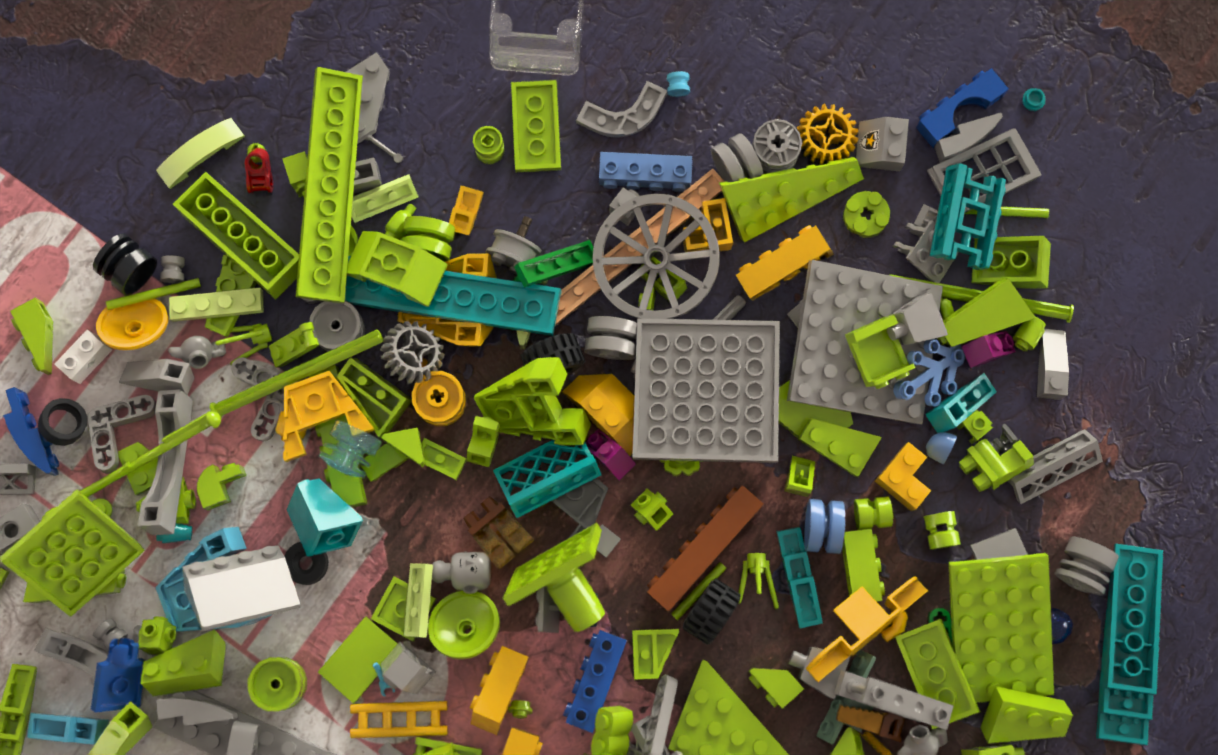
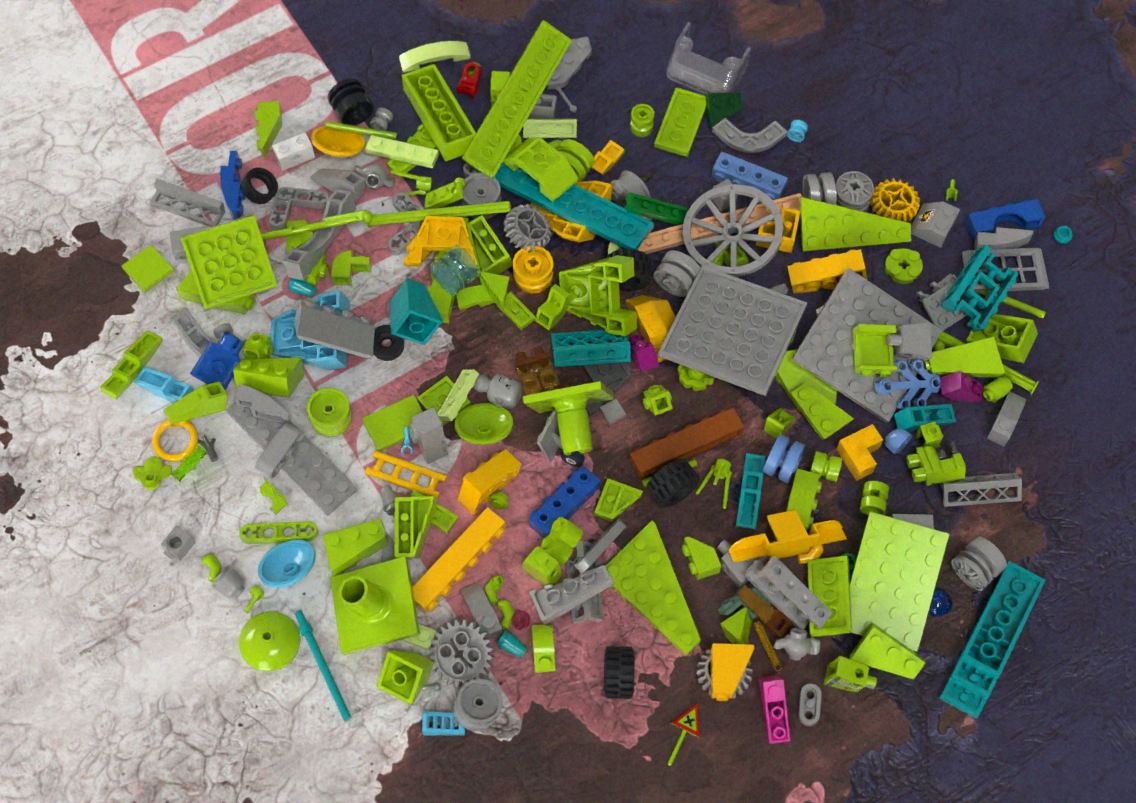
camera: 20 degrees right, 15 degrees down
none -> dark green wing [705,92,742,129]
none -> lime hand [946,179,958,201]

